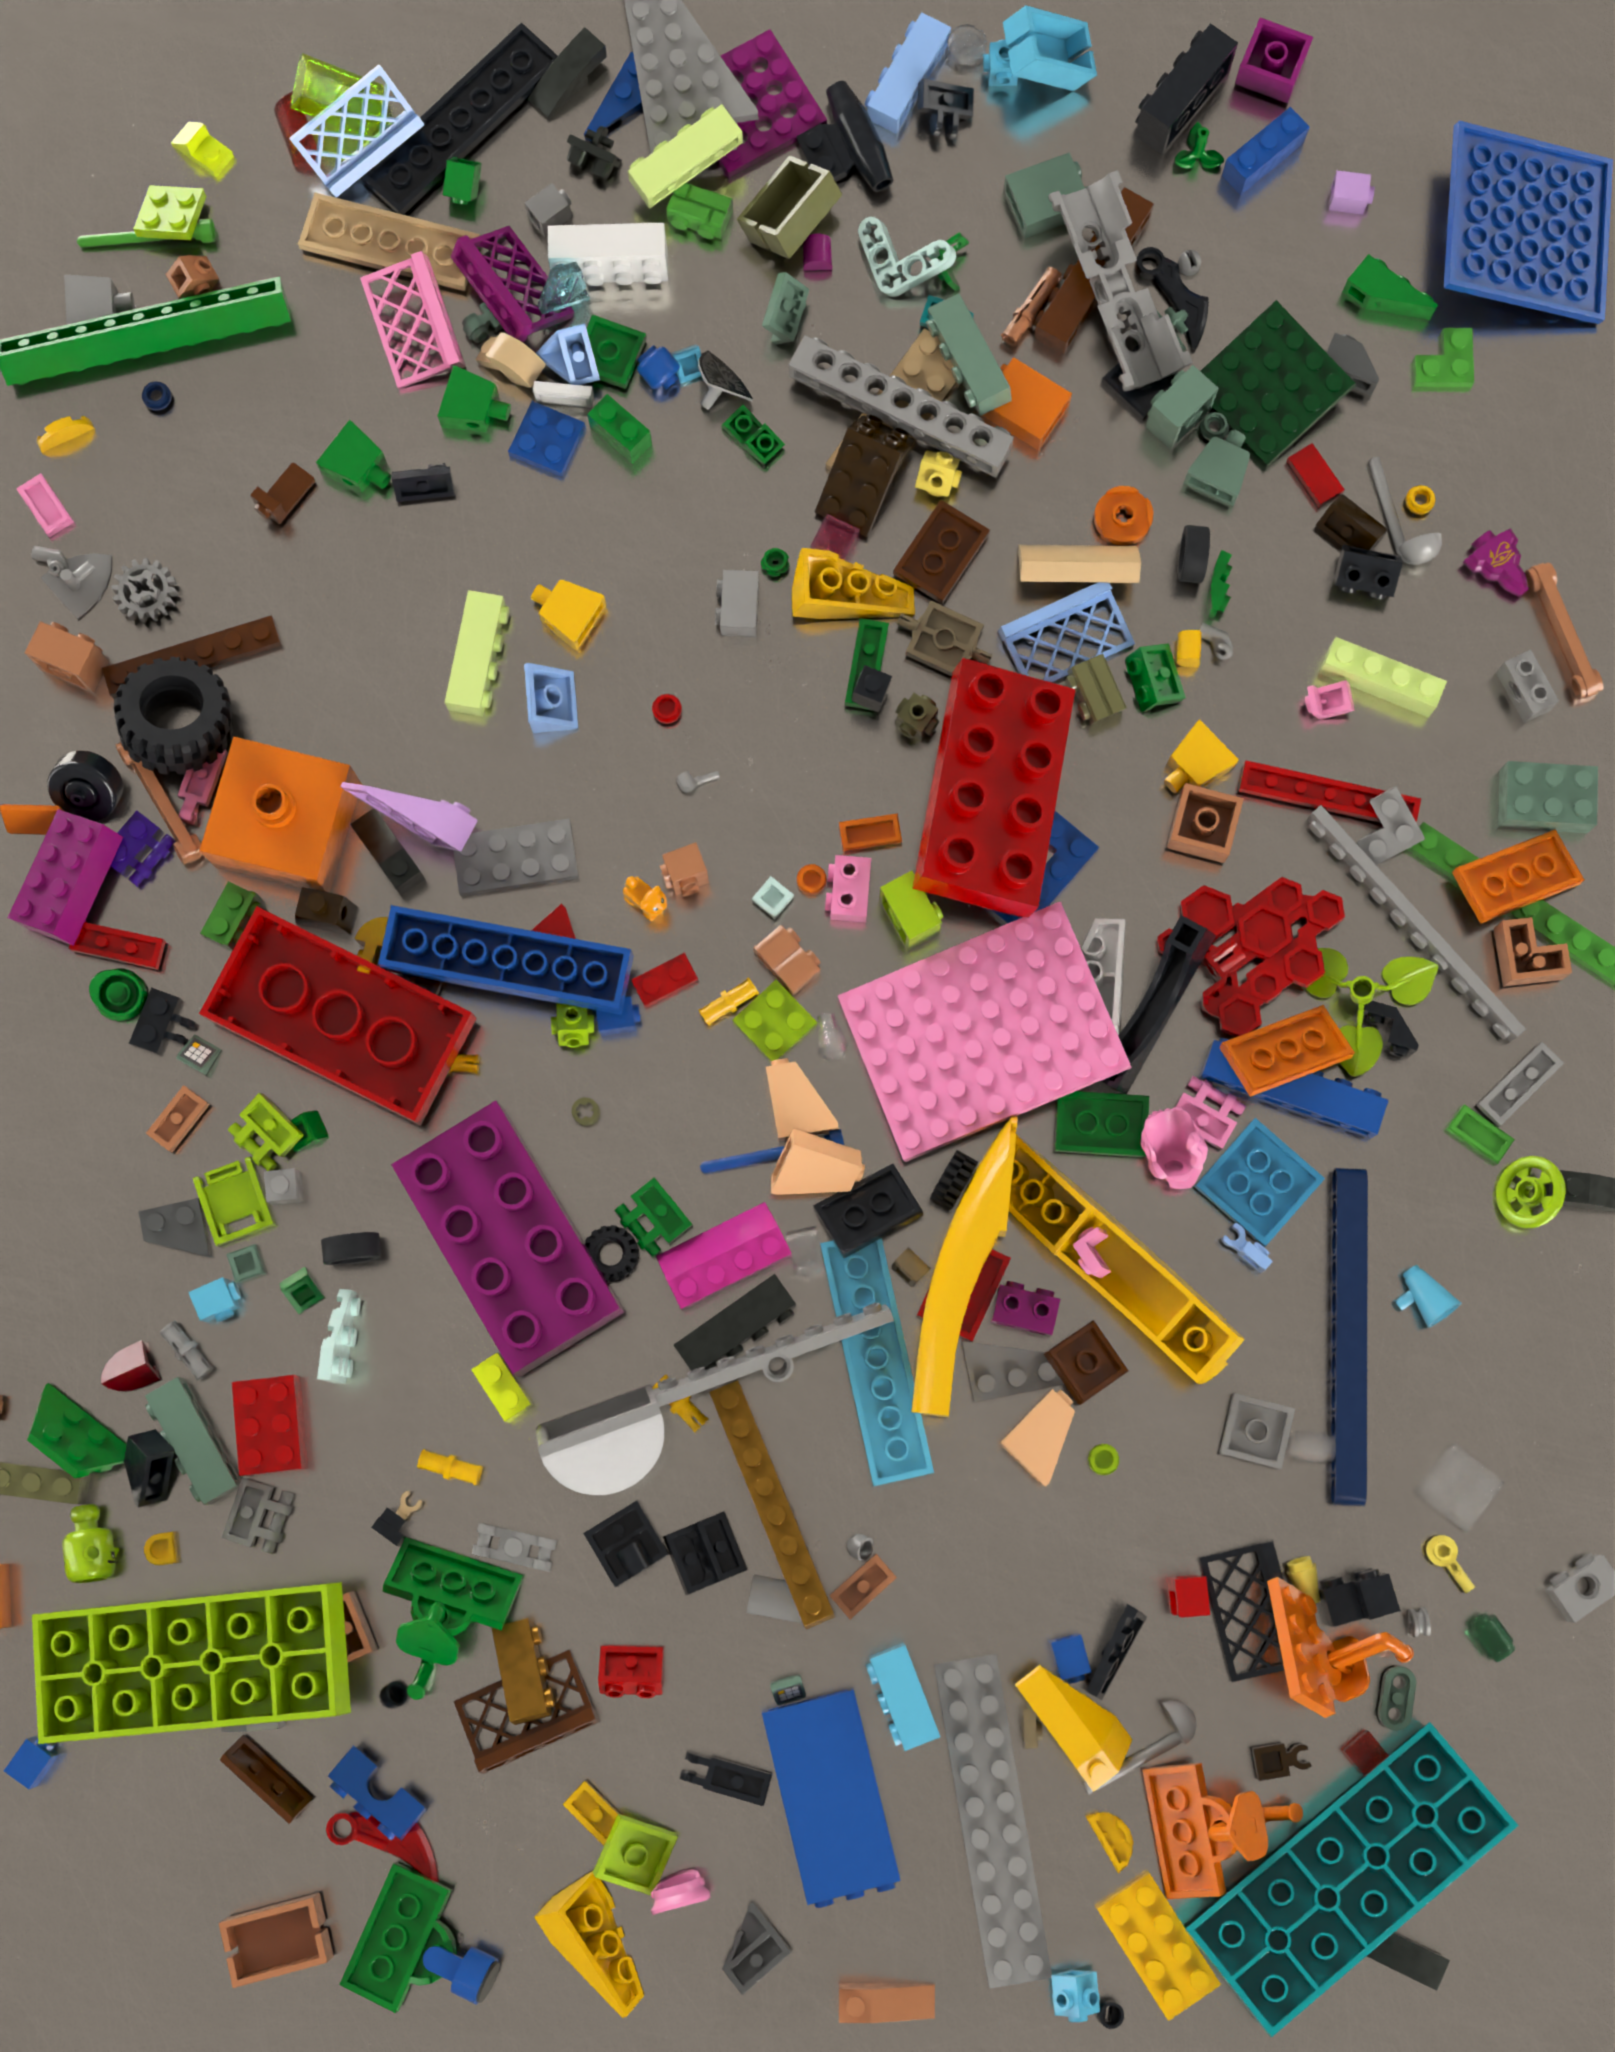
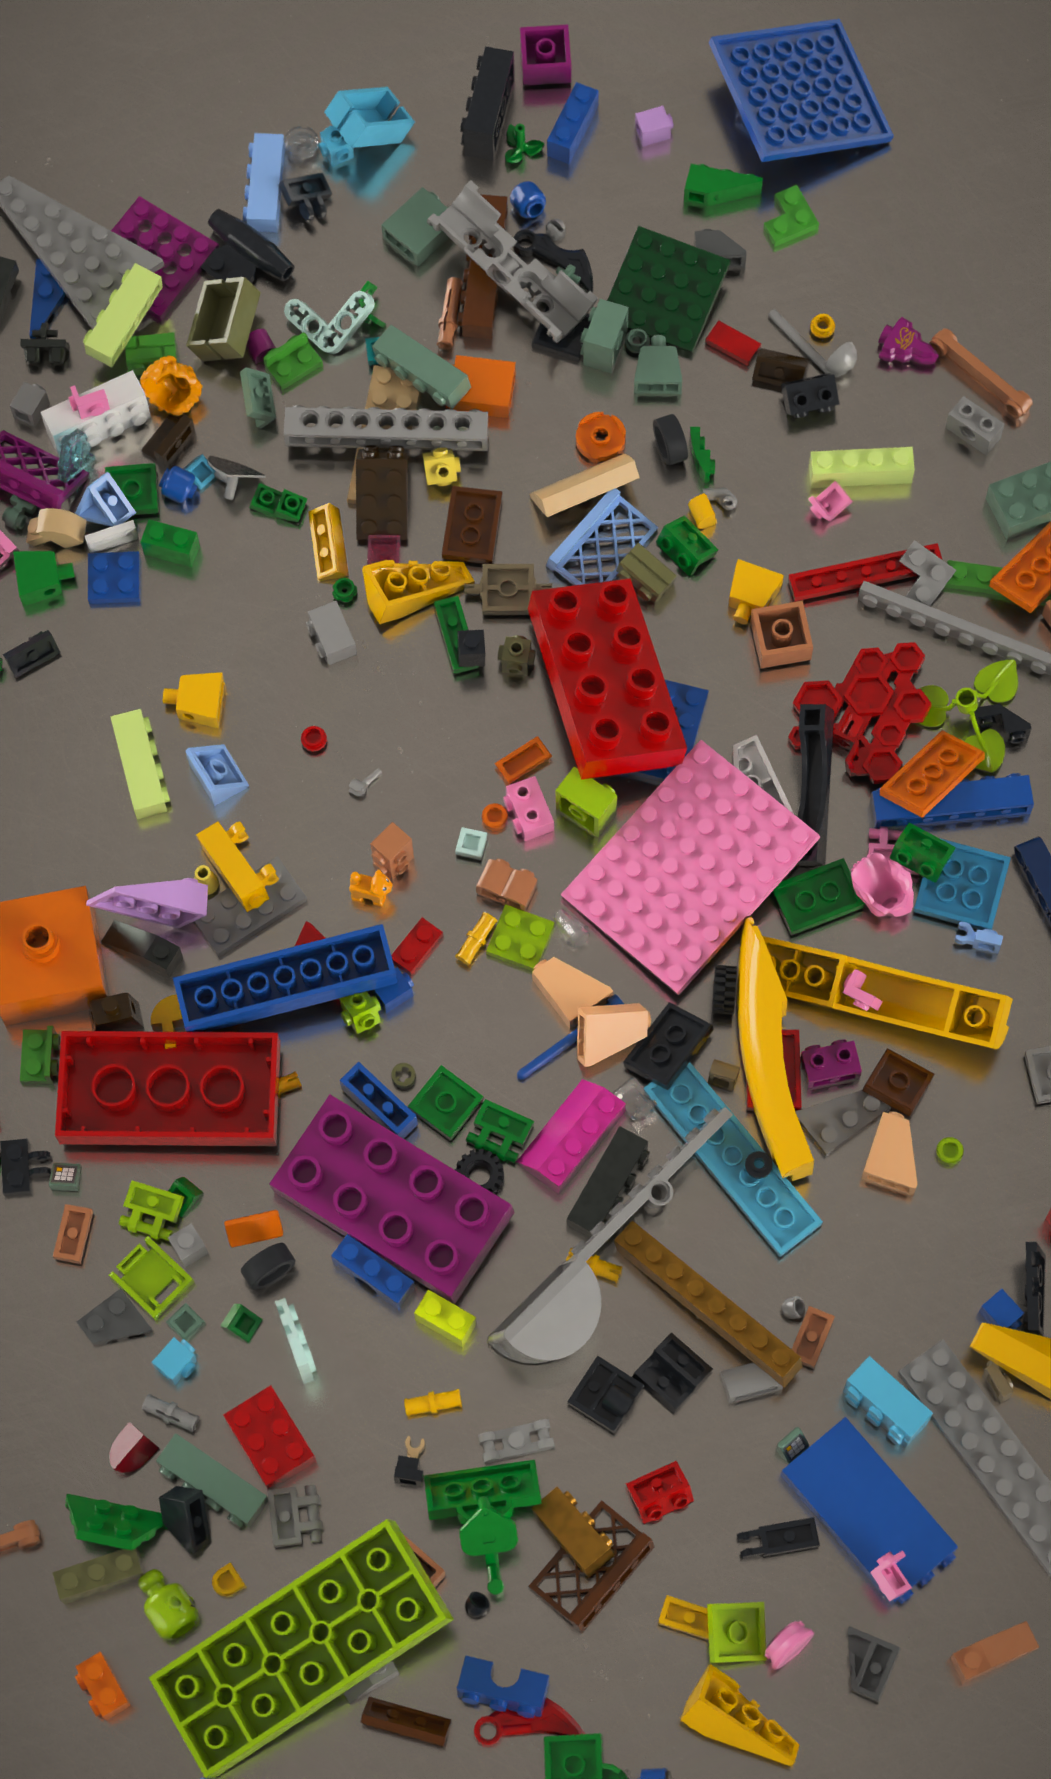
camera: 25 degrees left, 10 degrees down
none -> bright pink bracket [68,385,110,419]
none -> light orange hair [139,355,202,416]
none -> dark brown panel [141,414,195,468]
none -> light yellow cone [194,865,219,895]
none -> yellow brick [196,821,279,912]
none -> orange slope [224,1210,283,1247]
none -> bright green bracket [263,332,323,391]
none -> yellow slope [308,503,349,581]
none -> blue arch [331,1234,415,1311]
none -> blue brick [340,1061,418,1139]
none -> green plate [408,1065,484,1141]
none -> blue head [510,181,546,218]
none -> black plate [745,1151,773,1179]
none -> bright pink bracket [870,1551,912,1601]
none -> green bracket [890,822,956,882]

